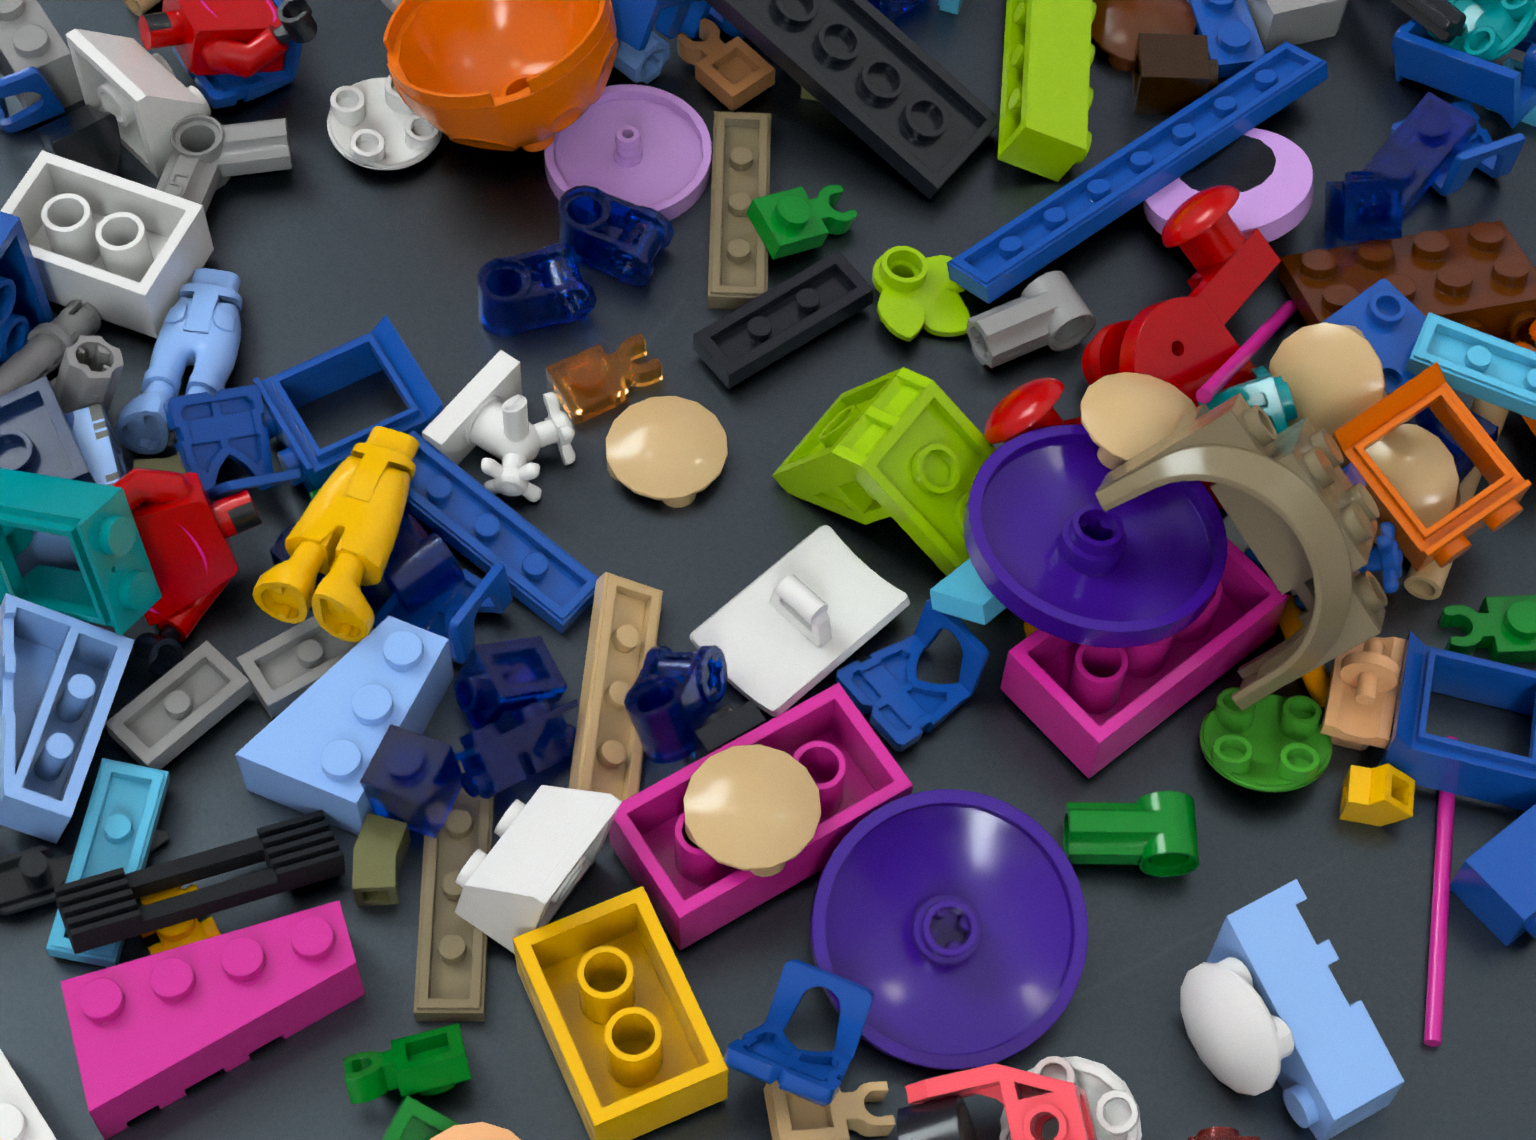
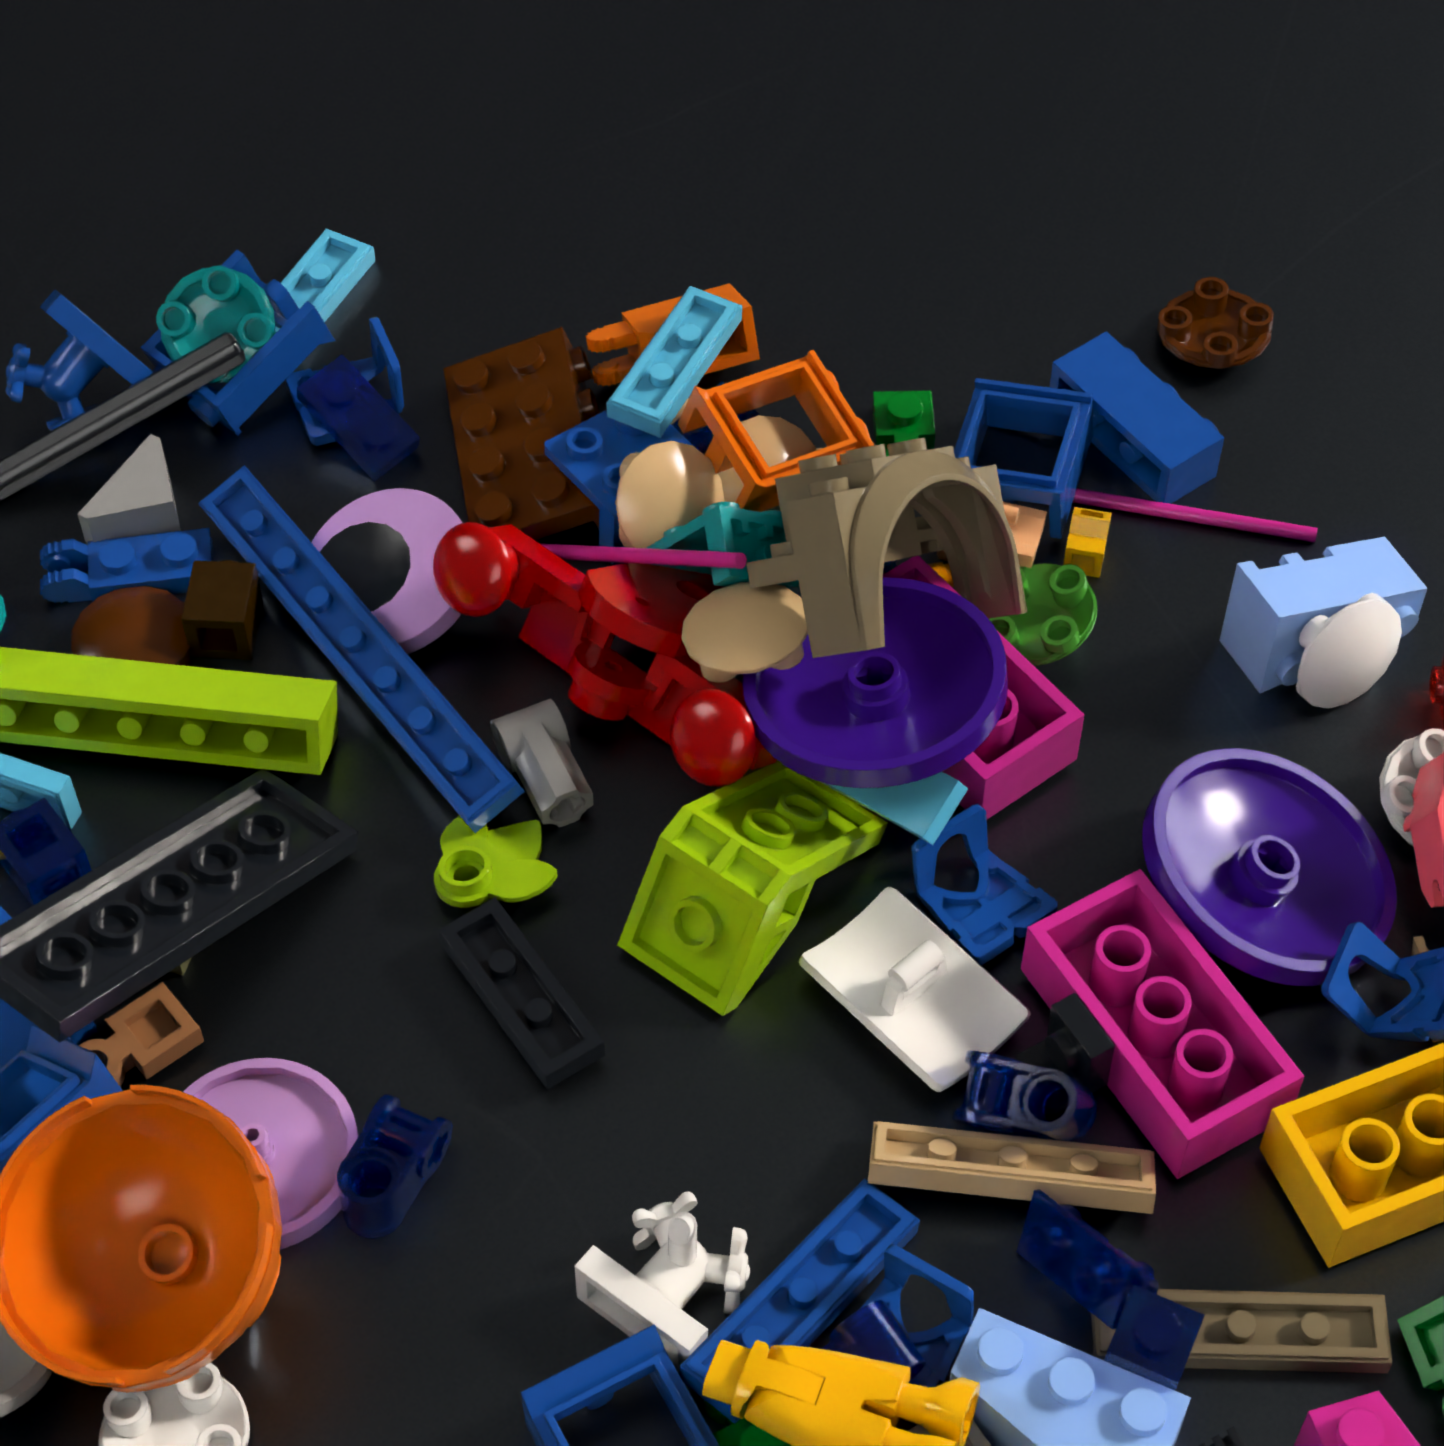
camera: 85 degrees left, 5 degrees down
olive piece [352,813,411,906] -> none
clear blue bracket [453,636,568,735] -> none
white slope [454,785,622,954] -> none
clear blue piece [477,243,597,337] -> none
clear orange plate [546,333,662,425] -> none
tan dish [605,396,728,508] -> none
tan dish [683,744,821,877] -> none
dark tan tile [708,111,771,310] -> none
green plate [746,185,858,260] -> none
green piece [1063,791,1200,877] -> none
clear blue brick [1324,171,1404,241] -> none

